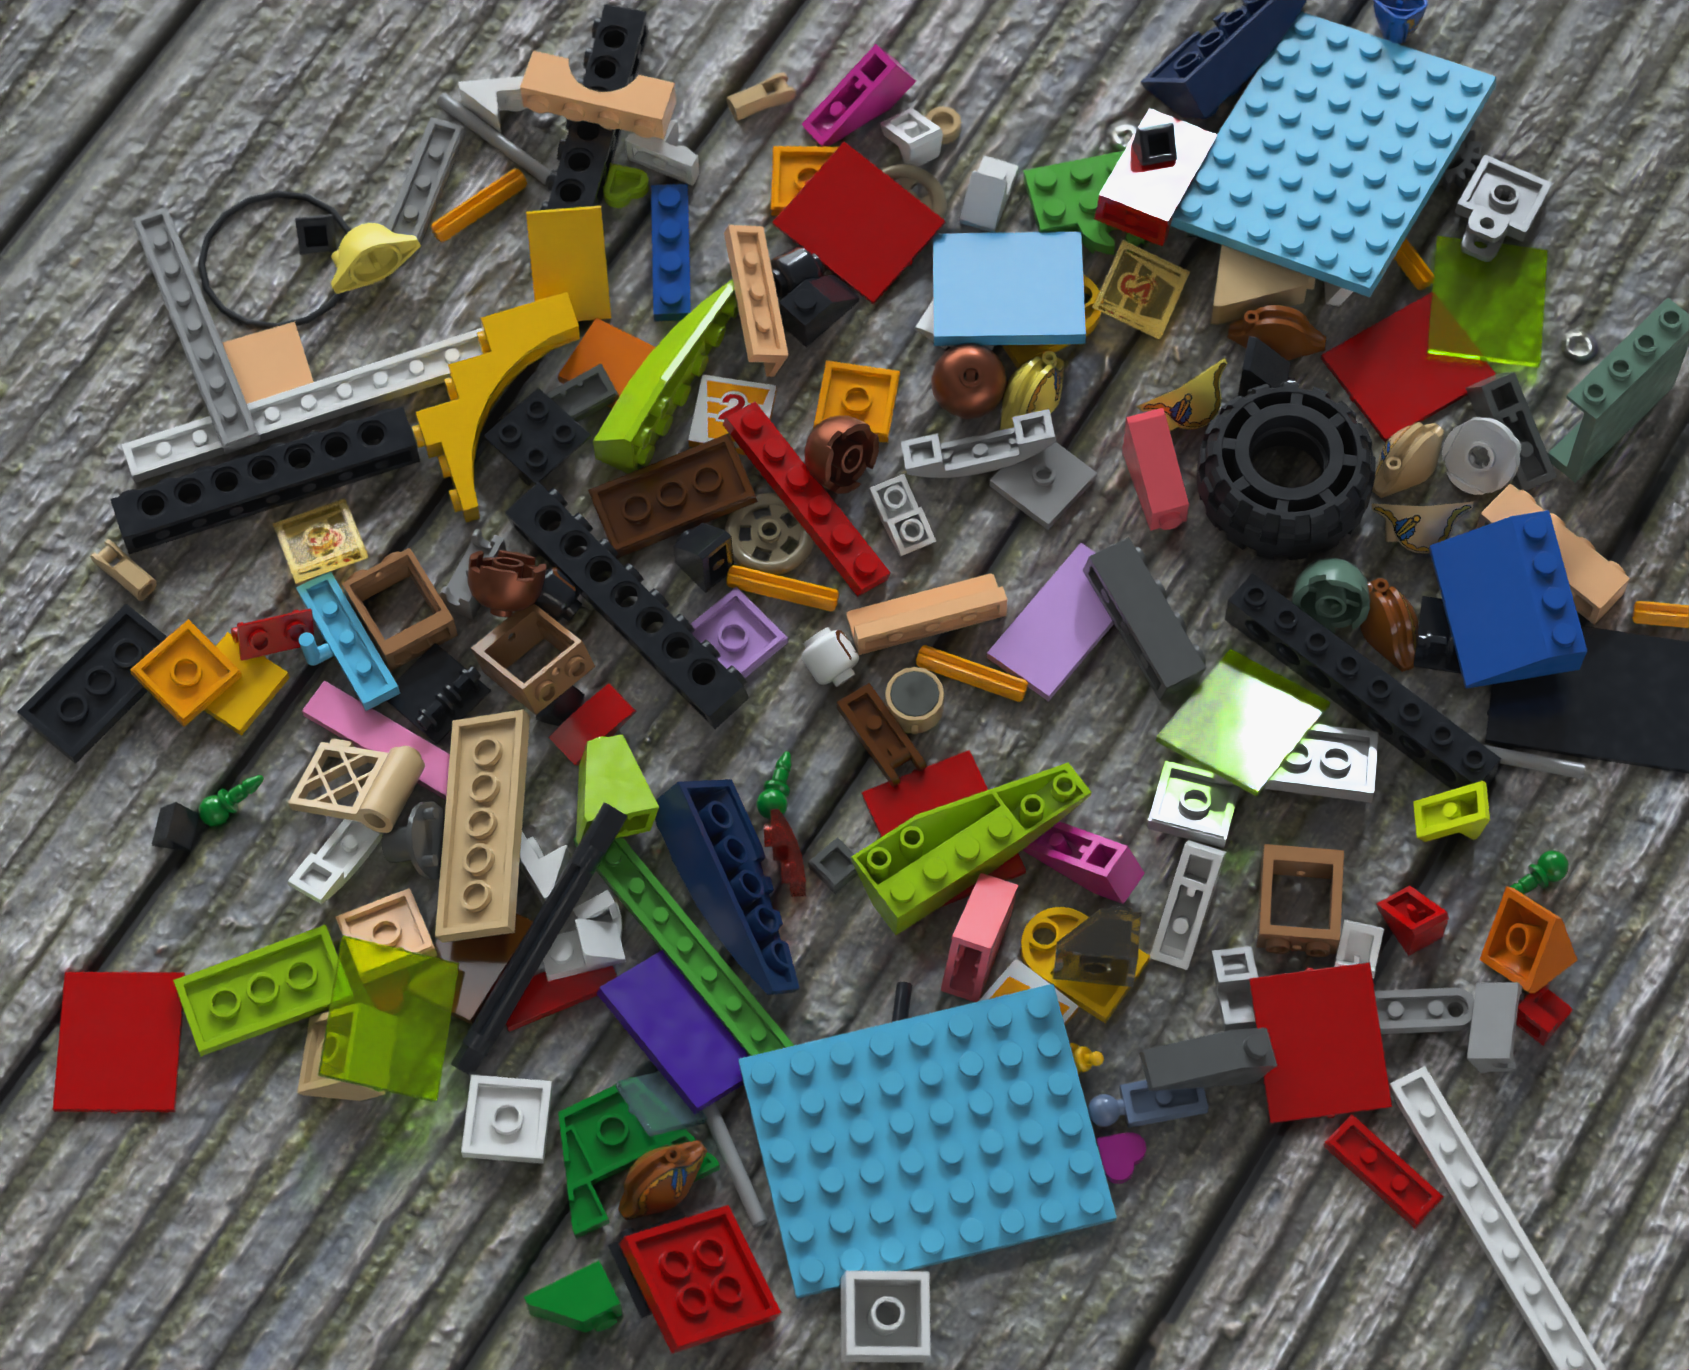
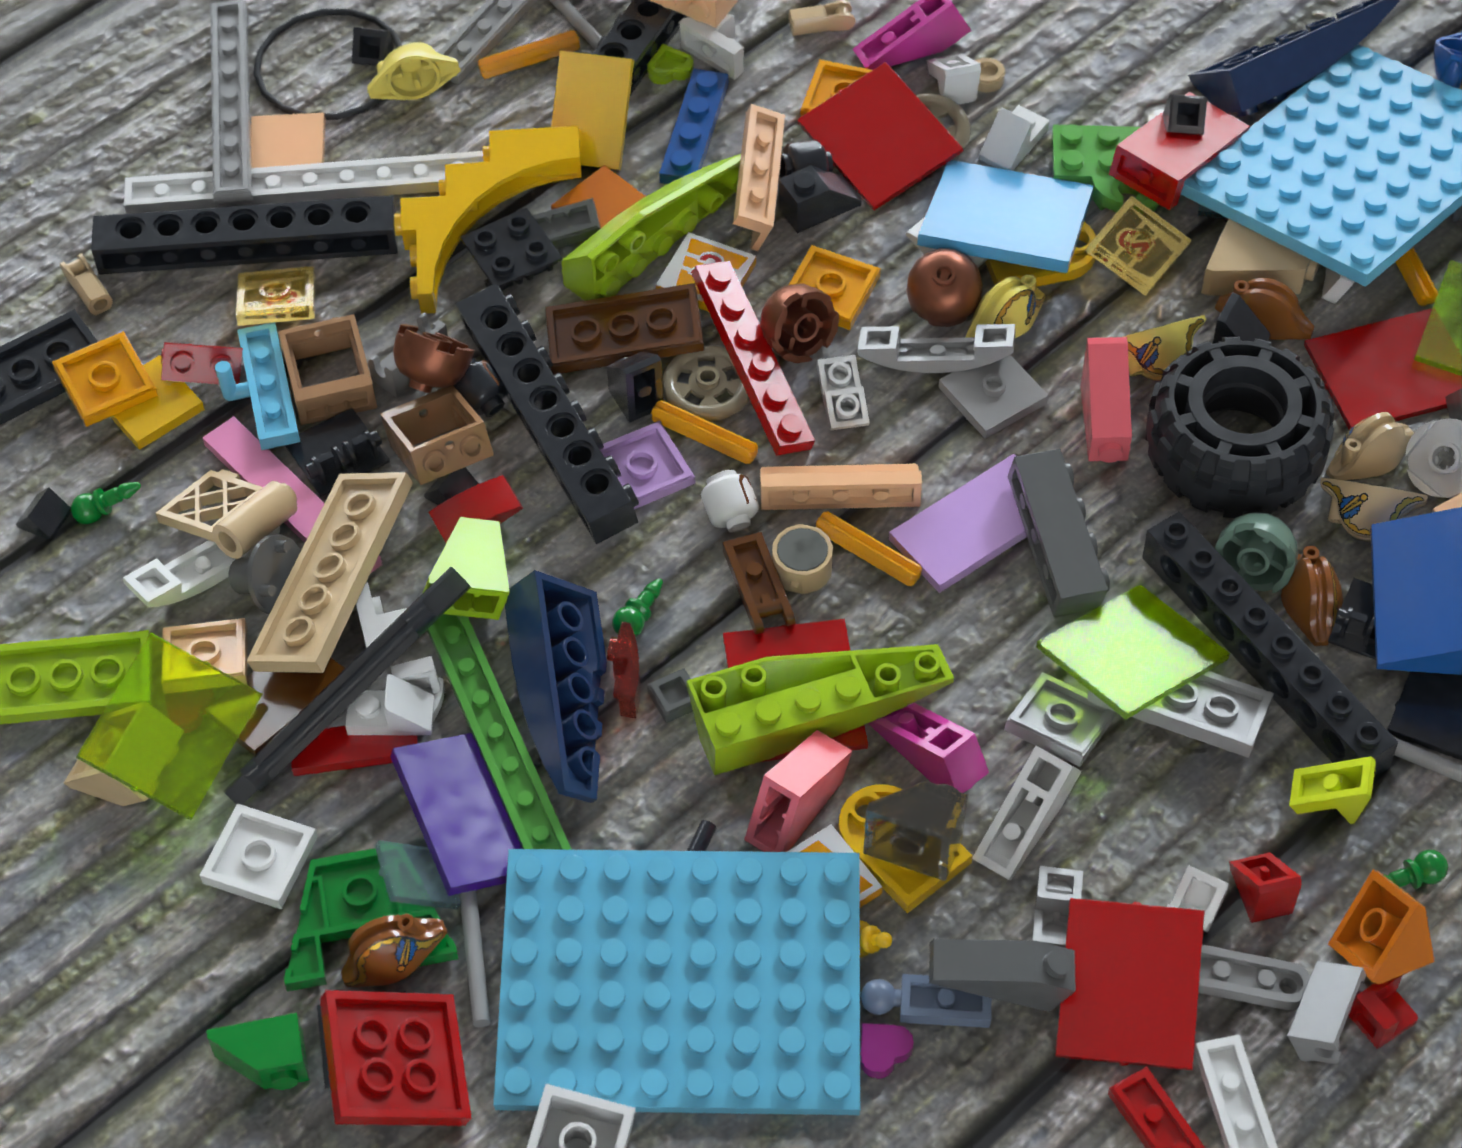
camera: 15 degrees right, 10 degrees down
medium nougat window [1256,844,1344,957] -> none

